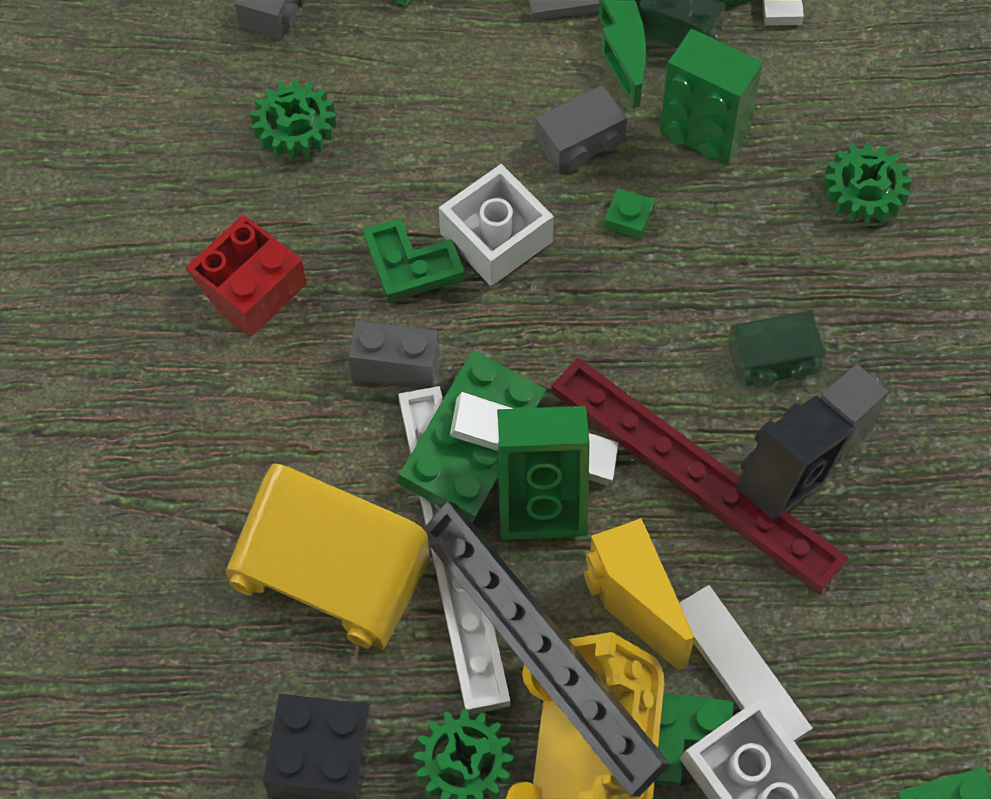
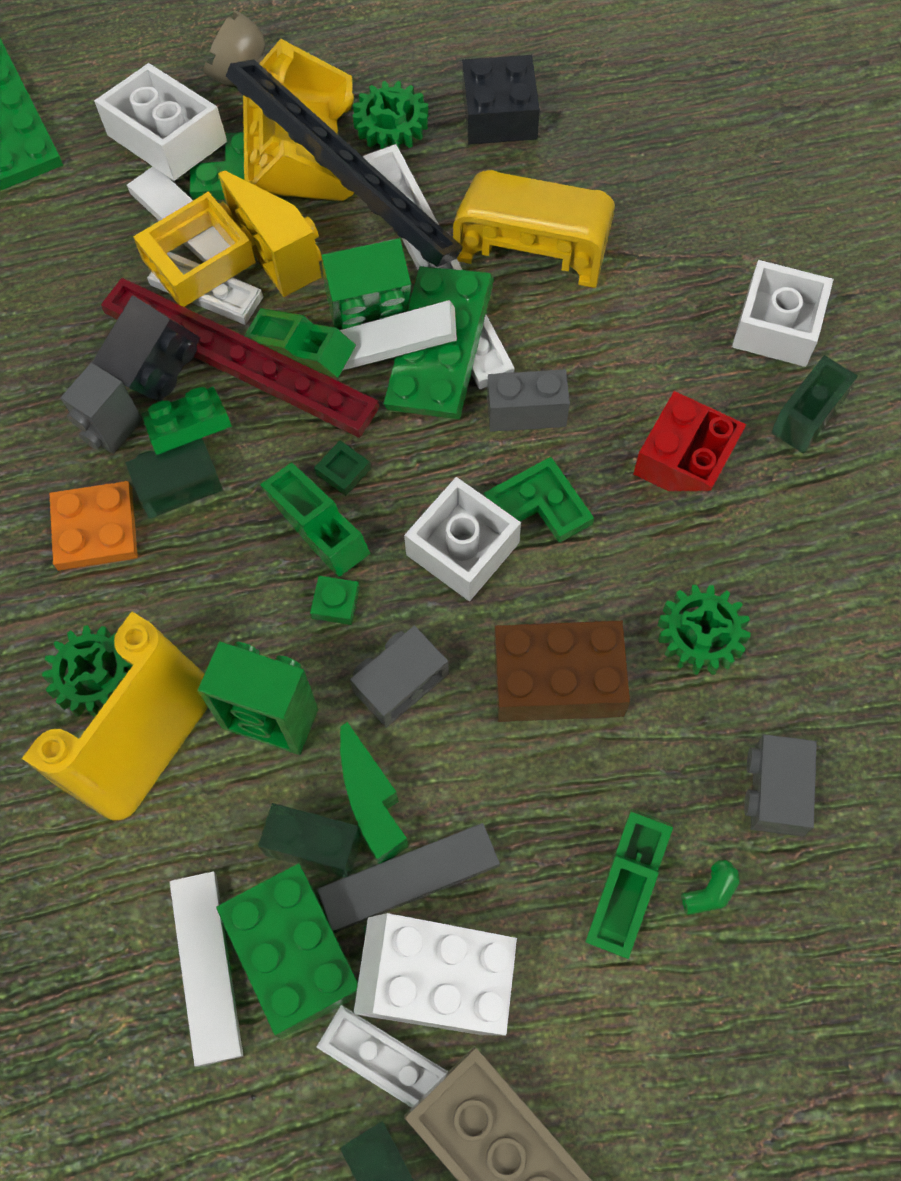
camera: 170 degrees right, 5 degrees up
none -> yellow windscreen [22,612,208,820]
none -> orange plate [49,481,138,571]
none -> yellow window [133,191,256,307]
none -> green plate [141,386,232,455]
none -> white tile [147,252,263,325]
none -> green slope [245,308,356,378]
none -> green slope [260,462,371,577]
none -> dark green plate [314,440,371,496]
none -> reddish brown brick [494,620,630,722]
none -> white brick [732,260,834,367]
none -> clear green brick [771,355,858,454]

